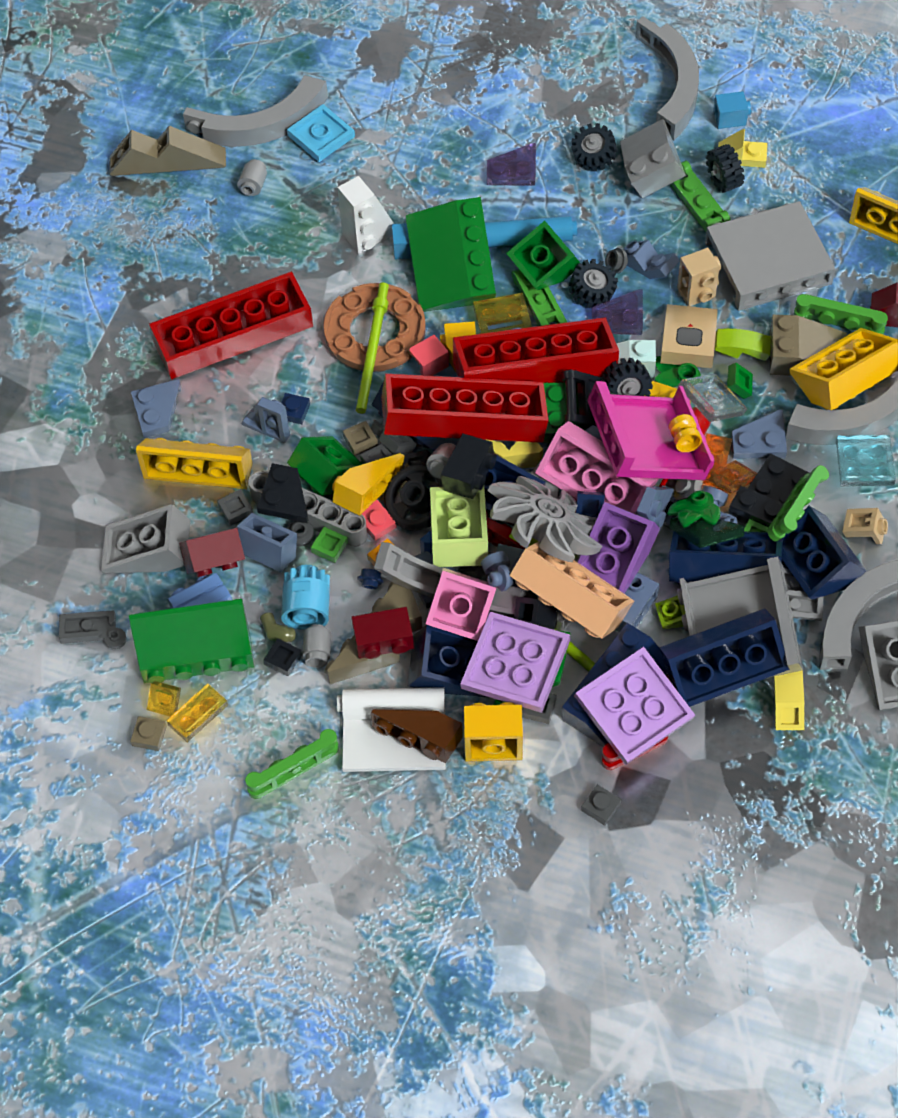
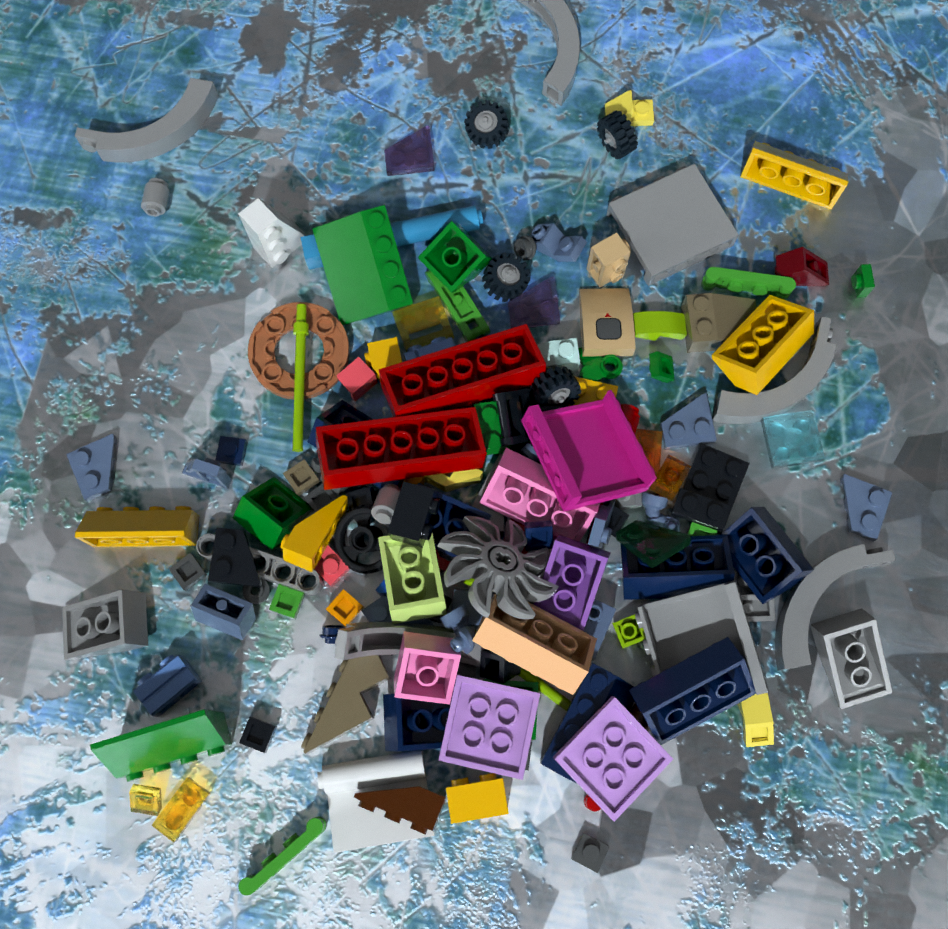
camera: 10 degrees left, 15 degrees up
dark grey hinge [59,610,127,649] -> none
dark tan slope [109,126,226,176] -> none
dark tan plate [130,716,167,751] -> none
red brick [149,271,313,380] -> none
dark red brick [179,528,245,577] -> none
olive arm [260,612,296,642] -> none
medium azure gear [281,565,330,630] -> none
medium azure plate [287,104,355,162] -> none
light grey brick [303,624,331,668] -> none
dark red brick [351,607,414,659] -> none
light grey slope [620,119,686,198] -> none
green plate [668,491,721,528] -> none
bright green plate [669,160,731,232] -> none
yellow wheel [669,414,702,452] -> none
clear tile [678,374,747,422] -> none
dark azure brick [713,91,751,129] -> none
bright green plate [767,465,829,541] -> none
tan bracket [842,508,888,544] -> none

